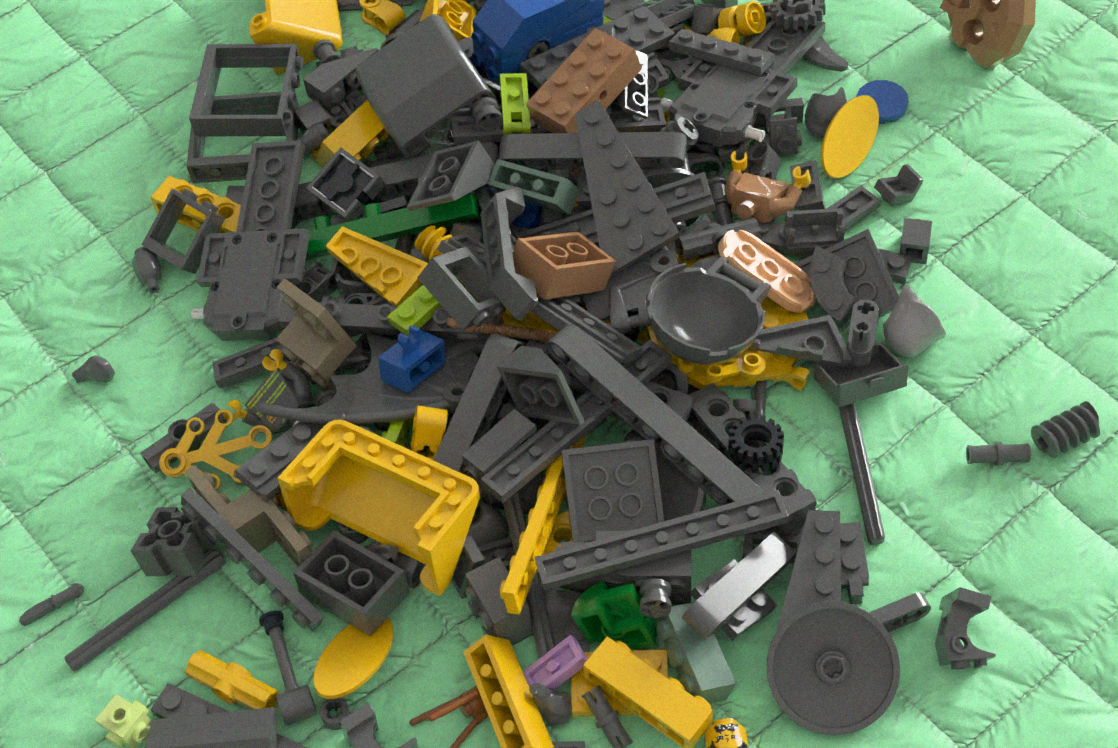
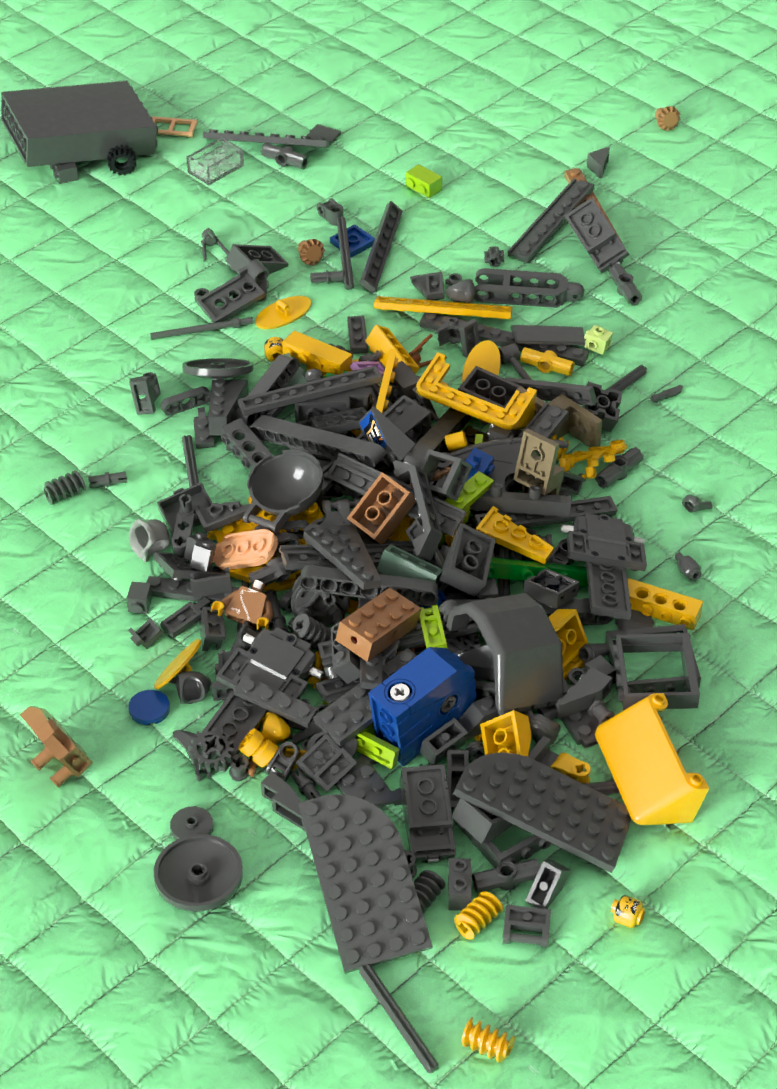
camera: 170 degrees right, 10 degrees down
dark grey window [141,188,226,274] -> none
black tyre [728,415,784,473] -> none

